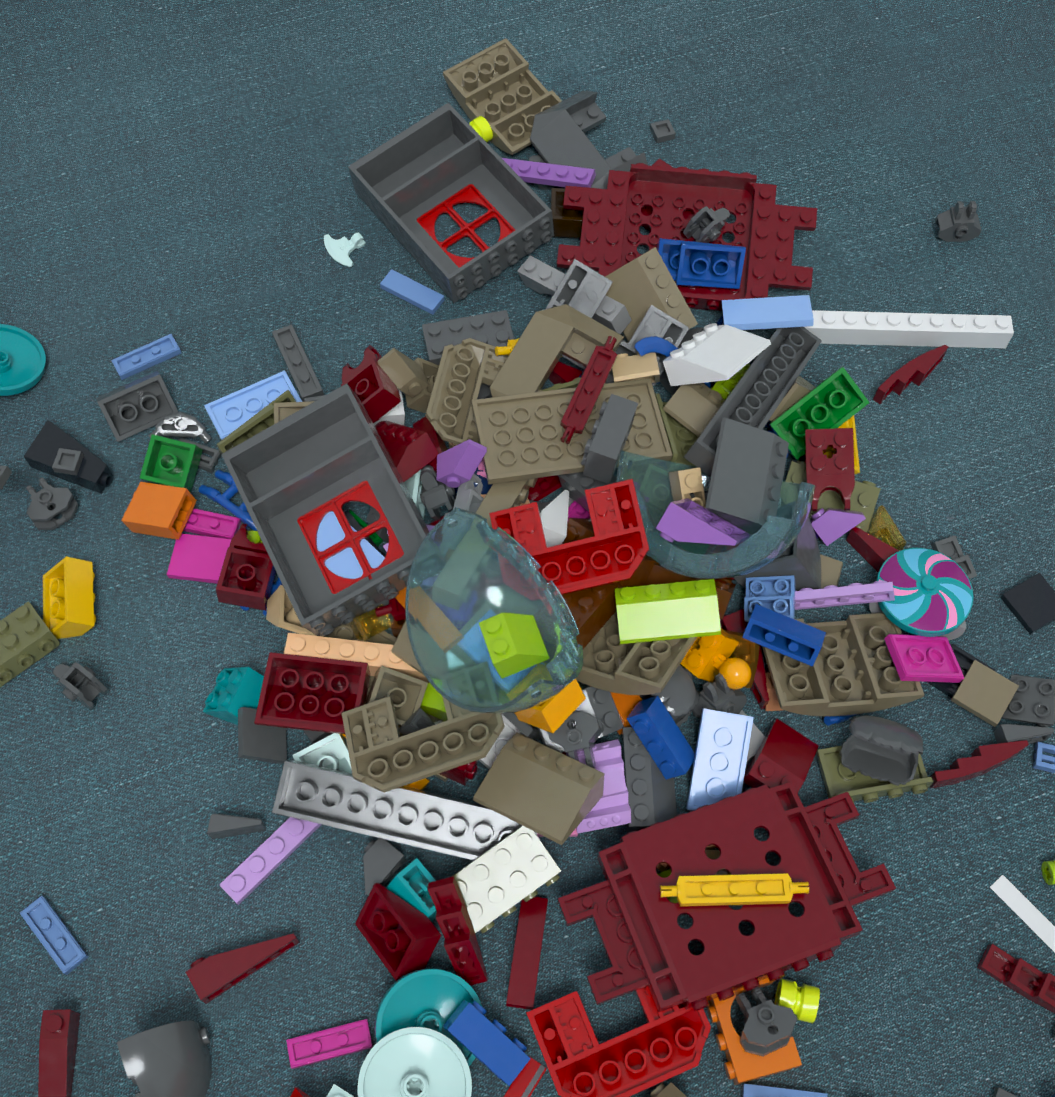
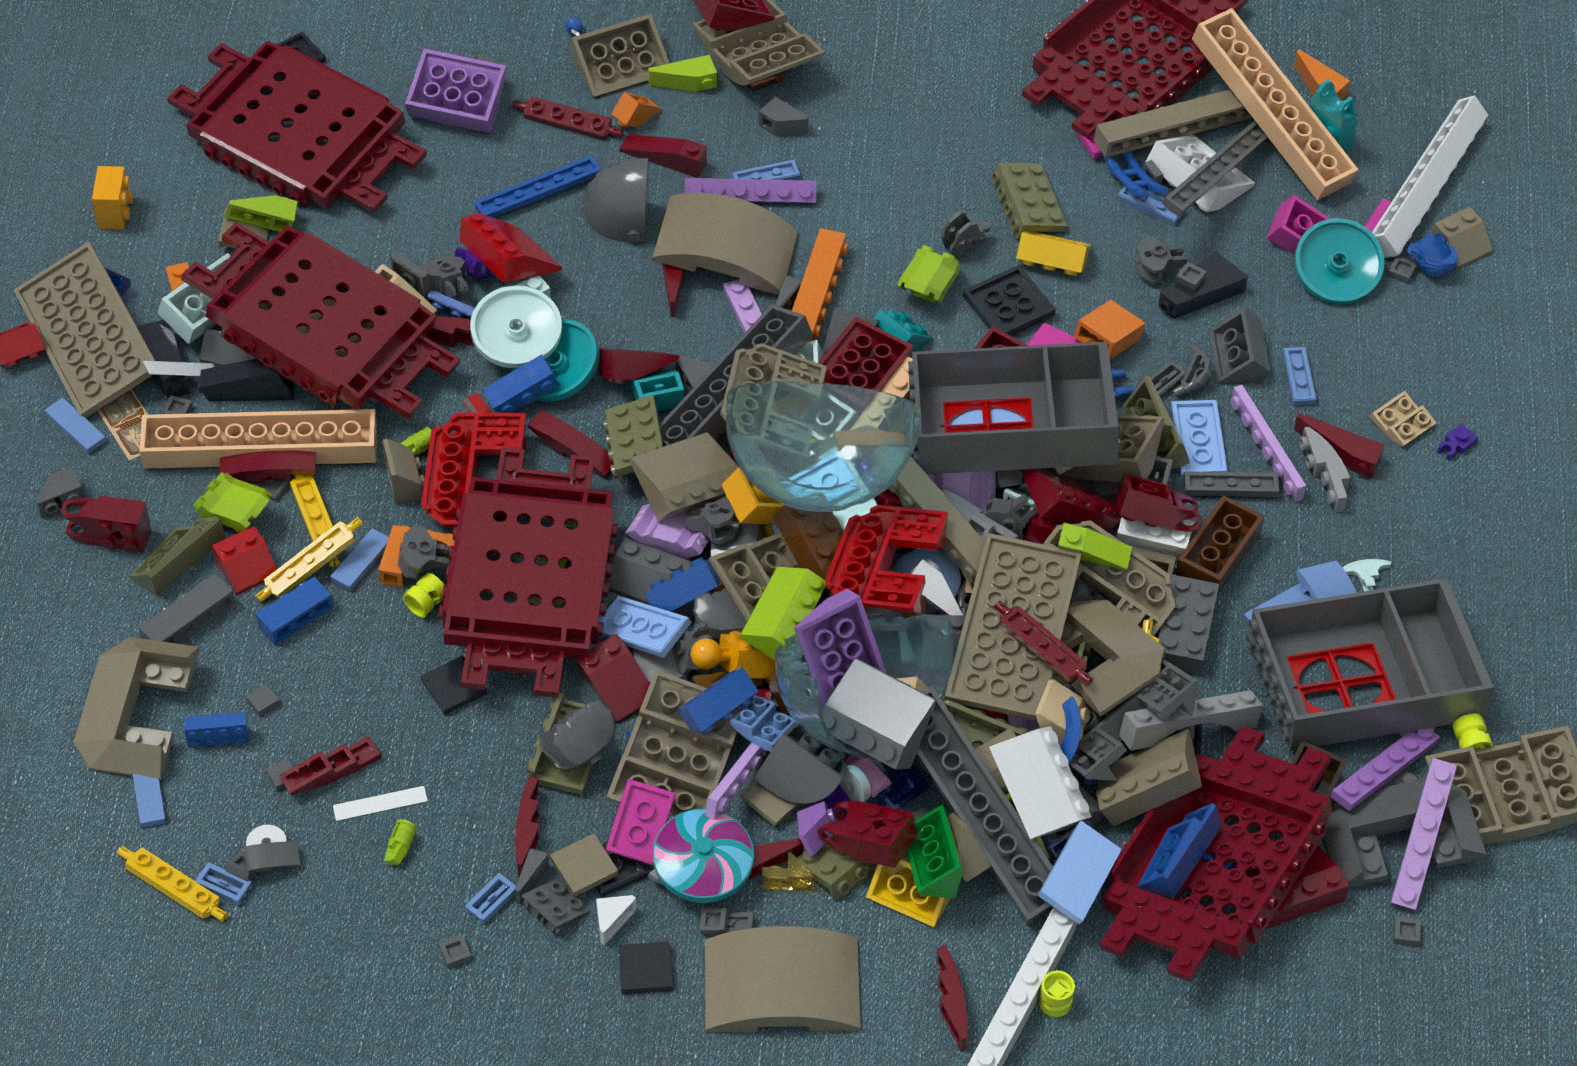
camera: 115 degrees right, 10 degrees down
green brick [140,434,203,493] -> none
dark pink tile [286,1019,373,1069] -> none
dark tan slope [377,348,429,398] -> none
dark red slope [428,876,488,985] -> none
medium lavender slope [436,439,487,488] -> none
lime slope [479,612,550,679] -> none
dark grey brick [581,394,638,484] -> none
yellow plate [660,873,809,906] -> none
dark grey hinge [683,206,730,243] -> none
none -> black tile [421,655,487,715]
none -> white slope [596,895,637,945]
none -> dark tan slope [652,193,798,295]
none -> medium lavender plate [685,178,816,204]
none -> dark tan slope [705,926,860,1032]
none -> orange brick [792,228,849,342]
none -> lime brick [897,245,961,304]
none -> black plate [963,265,1056,336]
none -> neon yellow wheel [1039,971,1075,1018]
none -> lime slope [1058,523,1132,570]
none -> reddish brown brick [1175,495,1265,596]
none -> lavender plate [1231,385,1306,502]
none -> dark red slope [1294,413,1385,478]
none -> medium blue slope [1295,561,1357,600]
none -> light grey slope [1300,427,1350,513]
none -> tan slope [1369,391,1436,447]
none -> lavender plate [1390,758,1457,910]
none -> dark purple plate [1437,424,1478,460]

